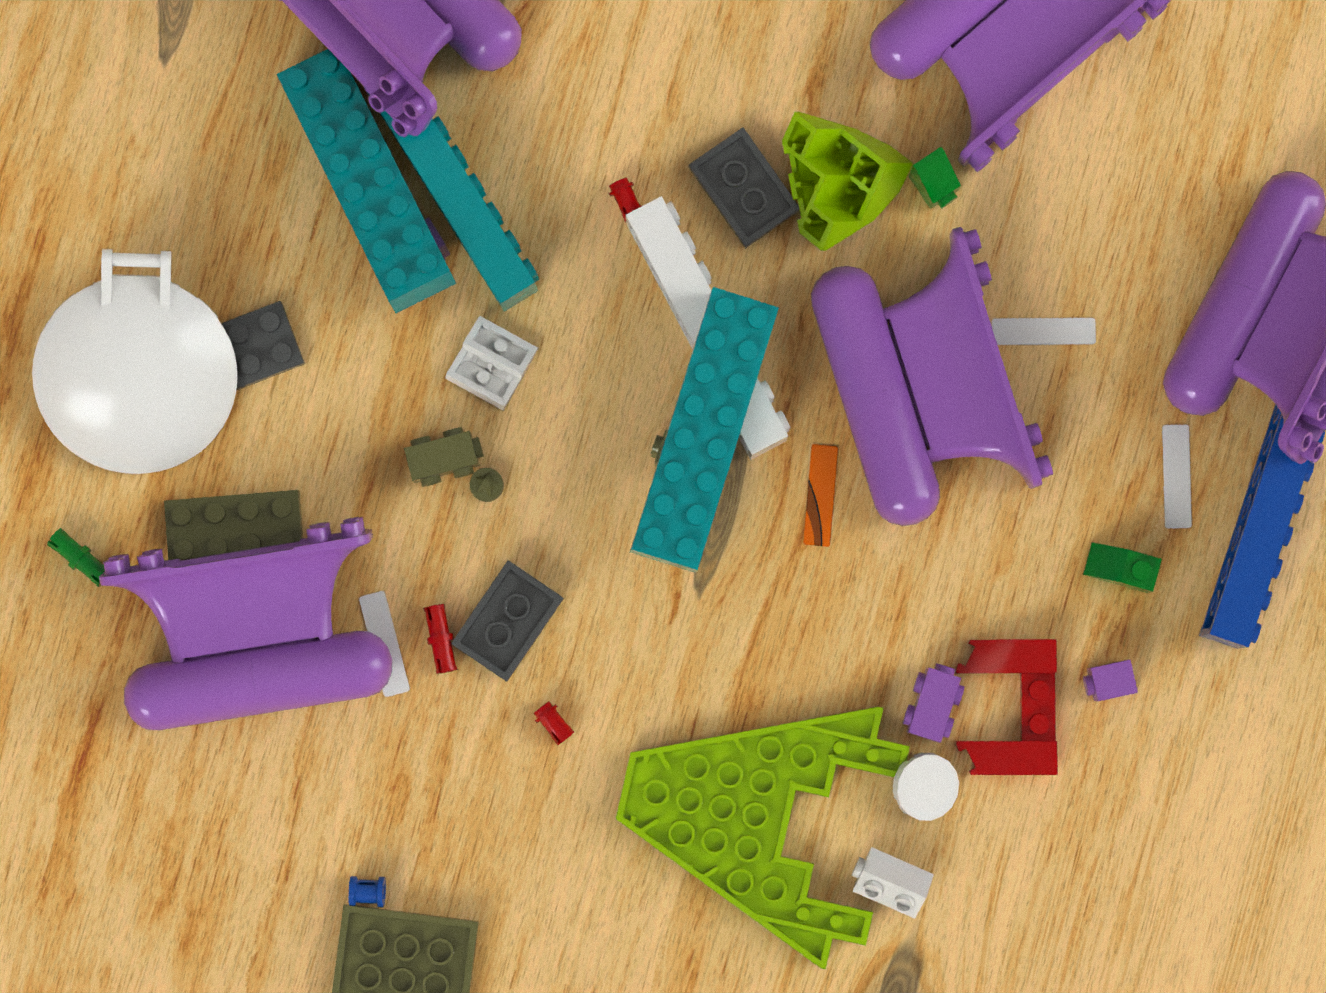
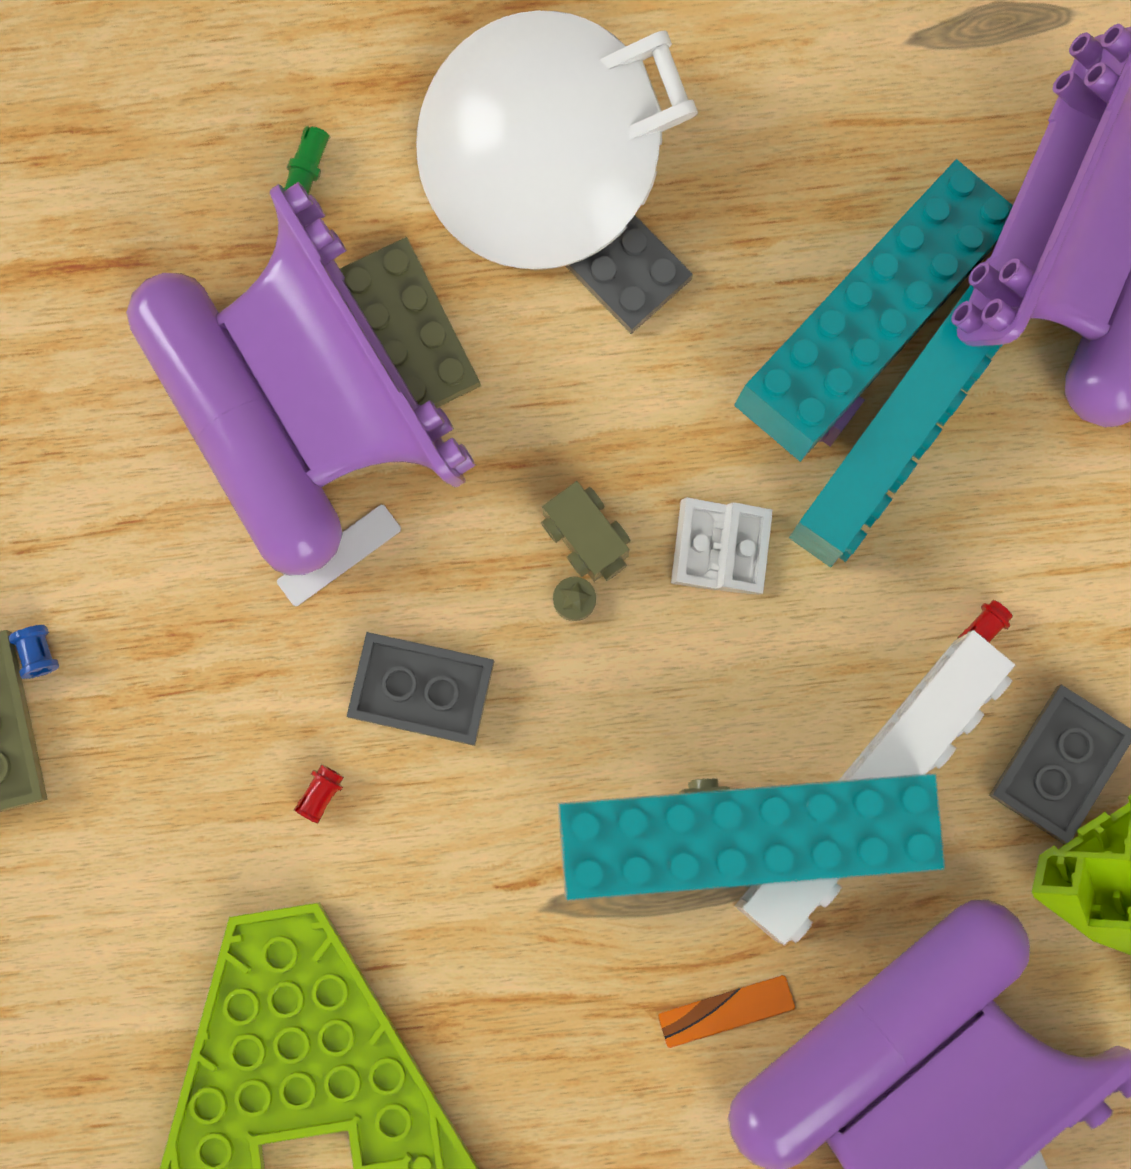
camera: 65 degrees right, 5 degrees down
red pin [423,604,458,674] -> none

